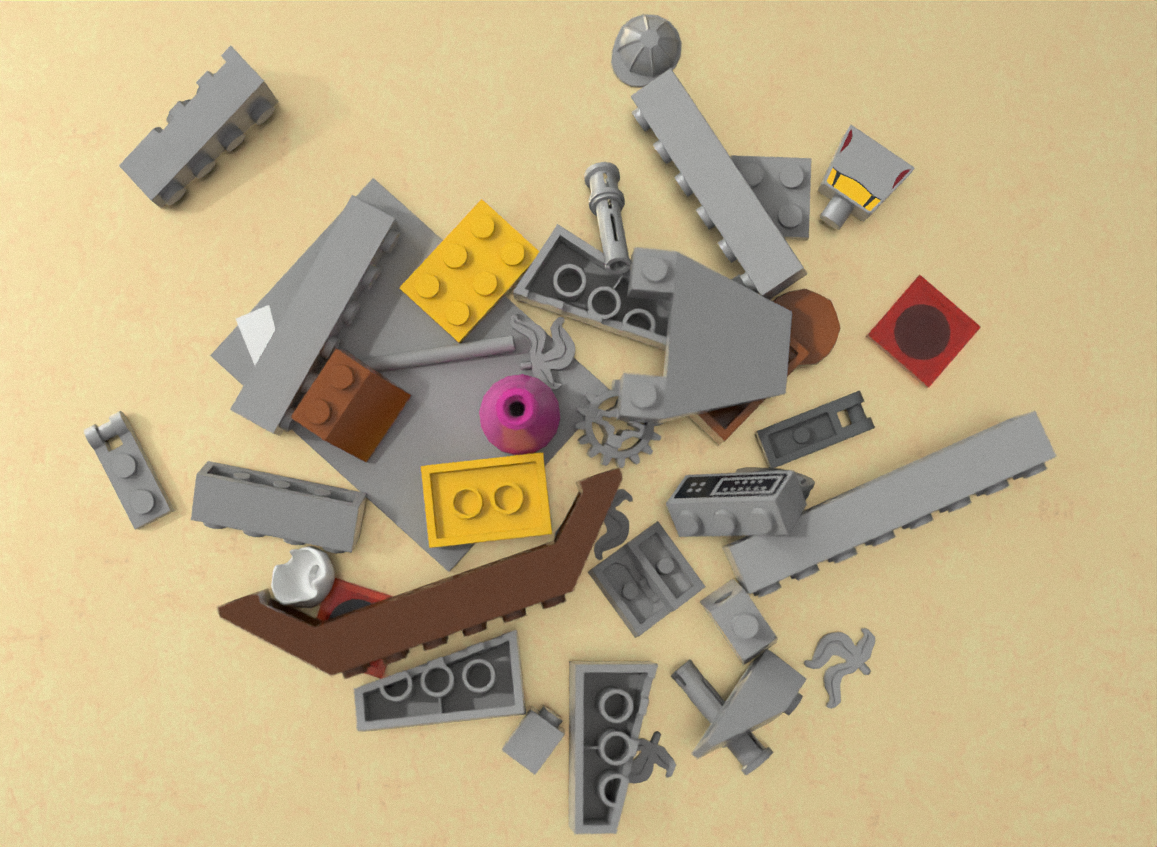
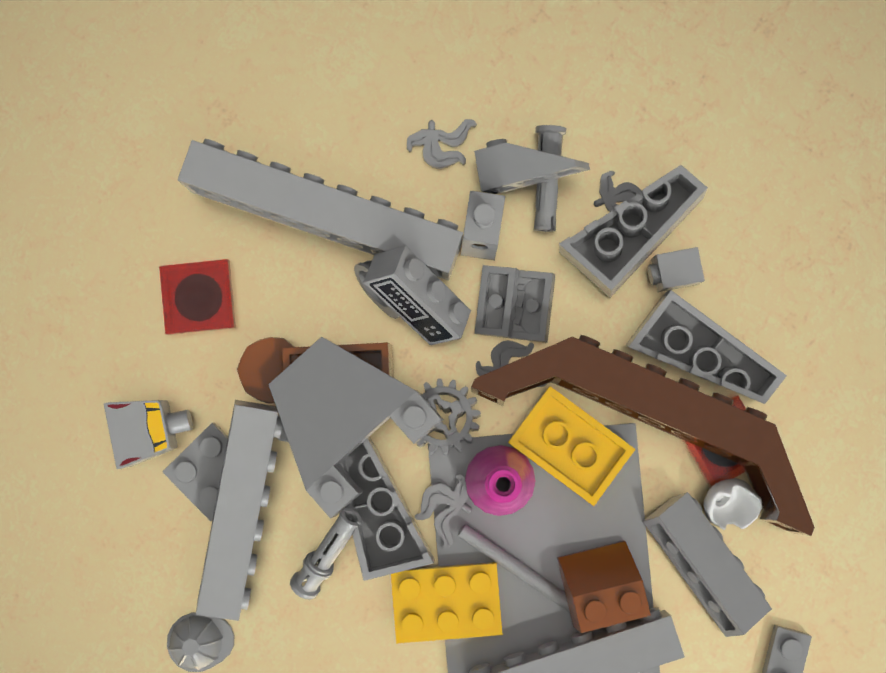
camera: 135 degrees left, 0 degrees up
dark grey plate [755,391,875,469] -> none

